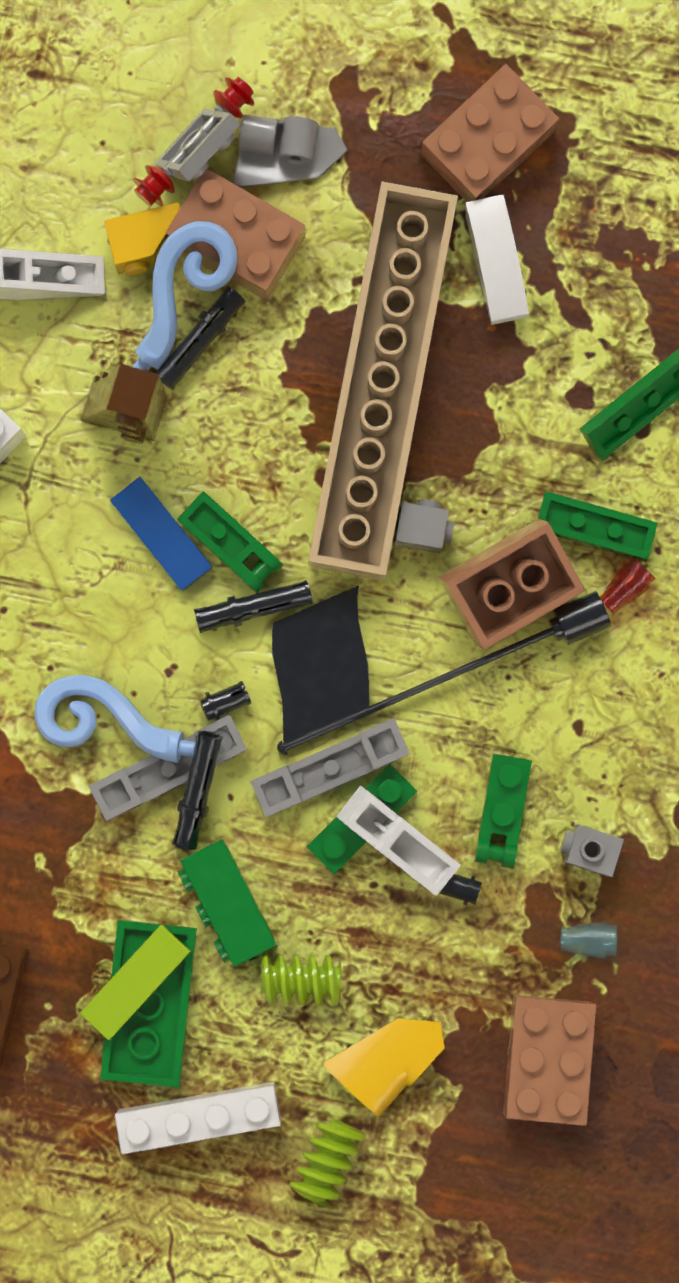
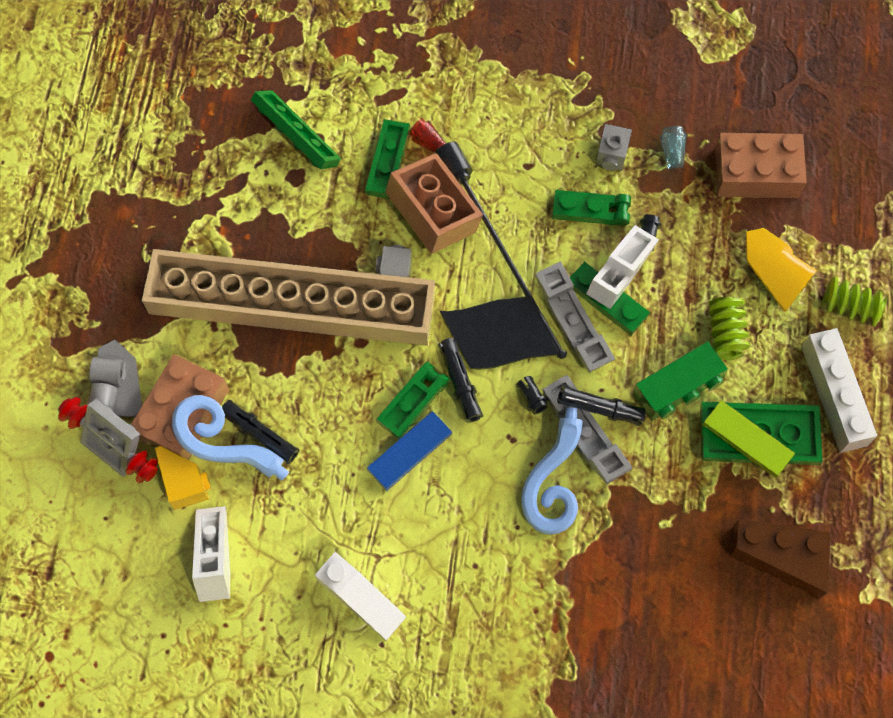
camera: 90 degrees left, 15 degrees down
reddish brown wedge [81,363,167,444] -> none
nougat brick [420,64,560,202] -> none
white slope [466,195,529,325] -> none

